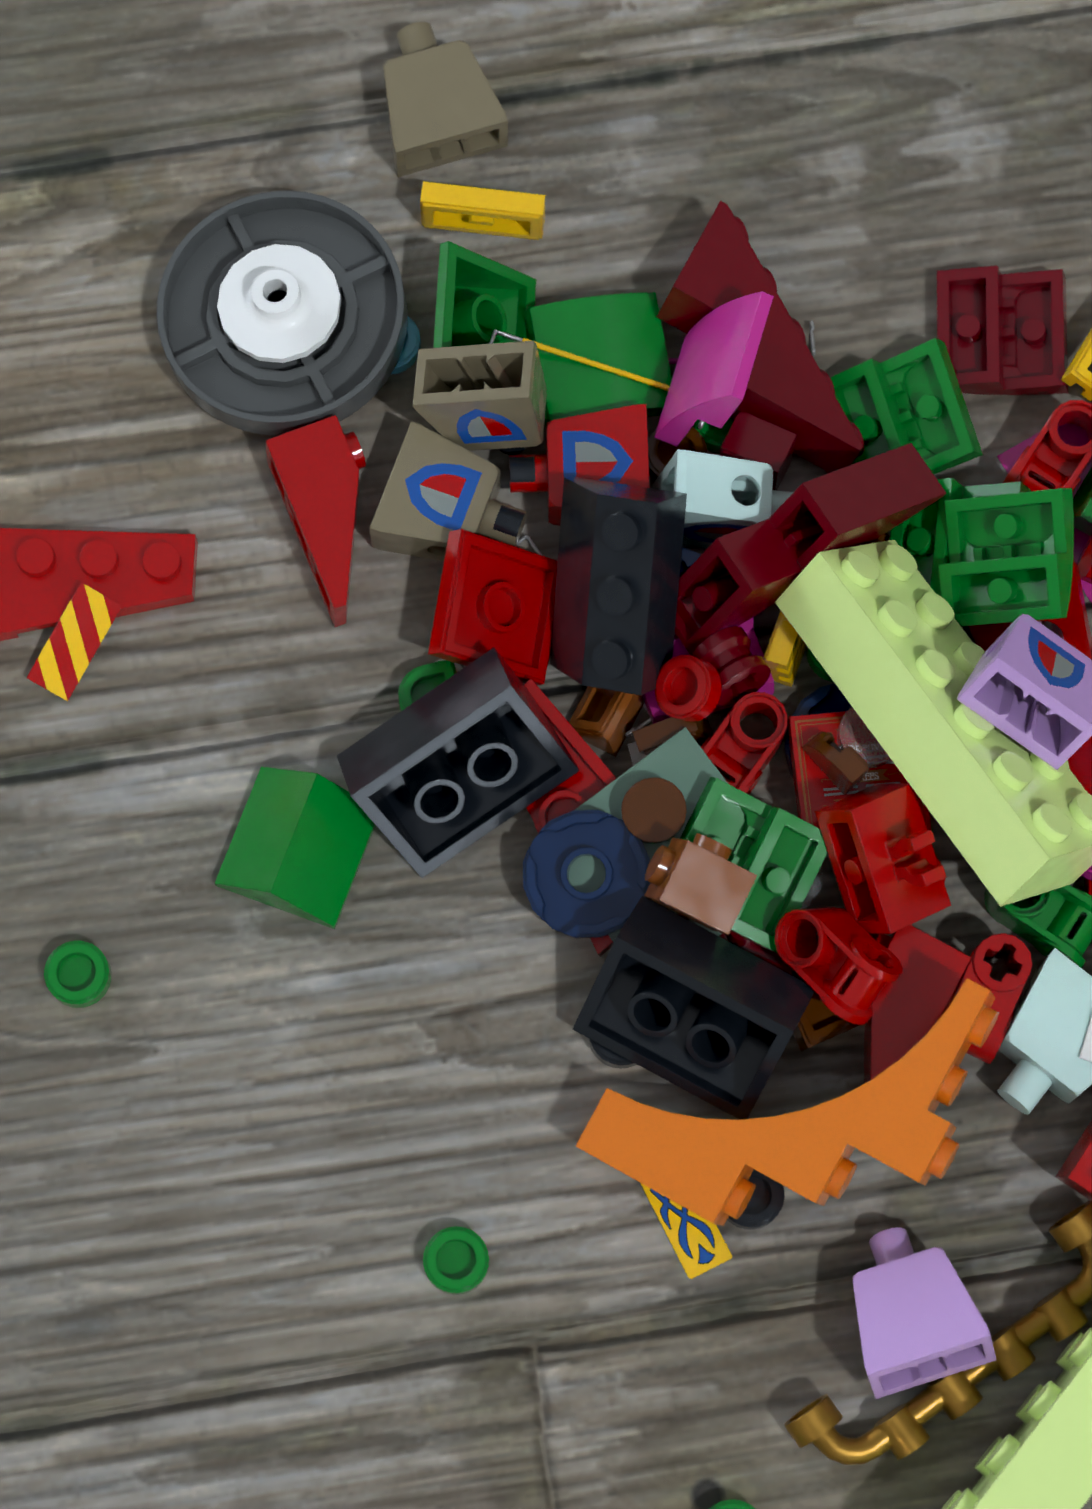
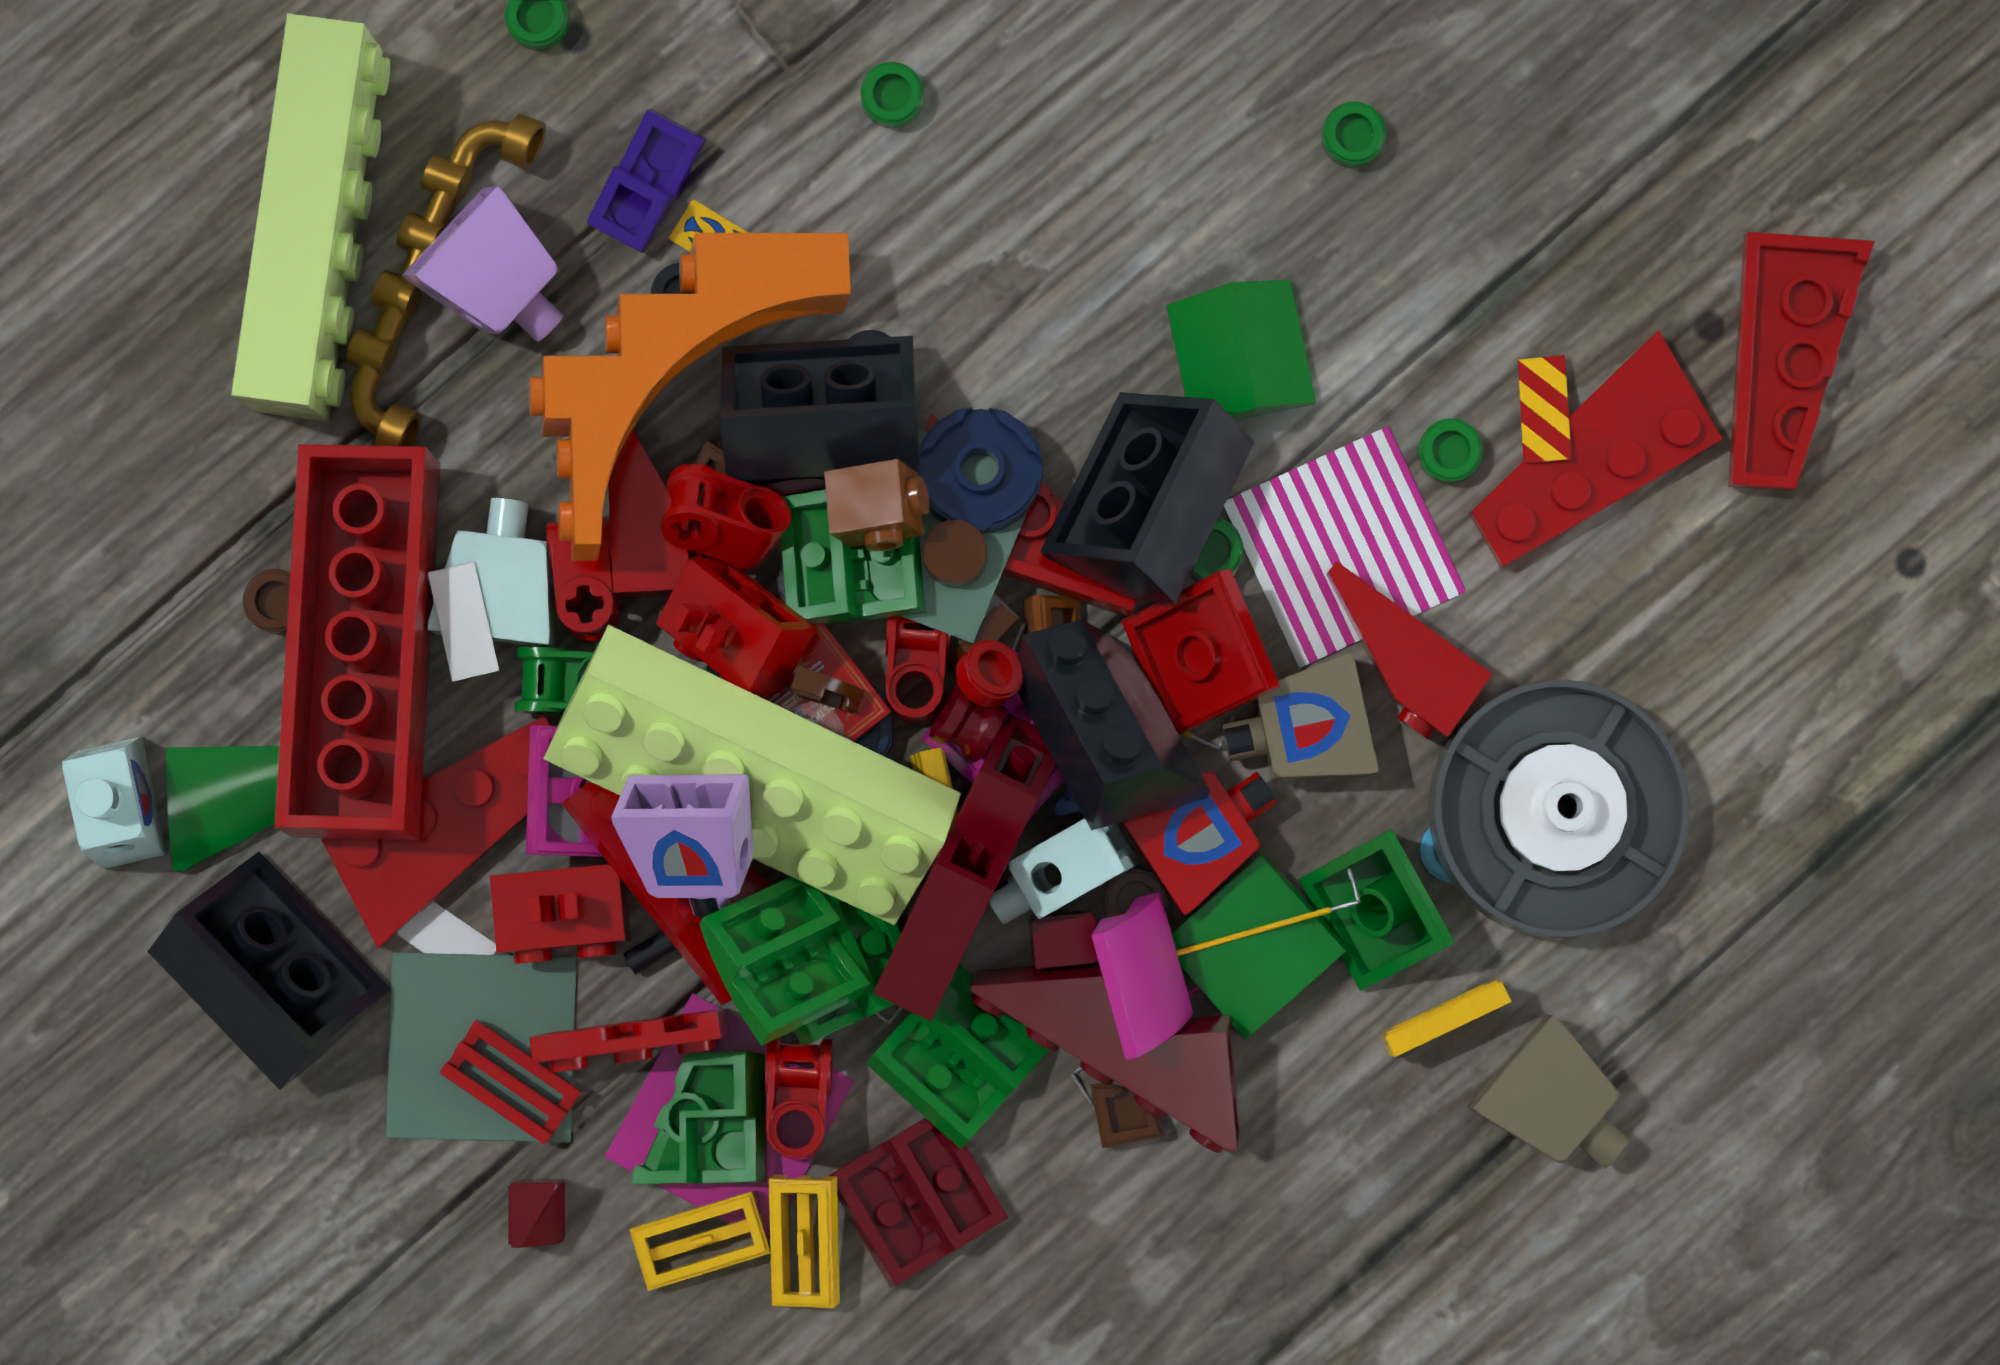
camera: 155 degrees right, 10 degrees up
dark tan torso [412,341,547,455] -> none
none -> dark purple slope [586,109,707,253]
none -> reddish brown tile [1090,1083,1165,1148]
none -> sticker [1224,426,1466,668]
none -> green tile [1417,418,1483,484]

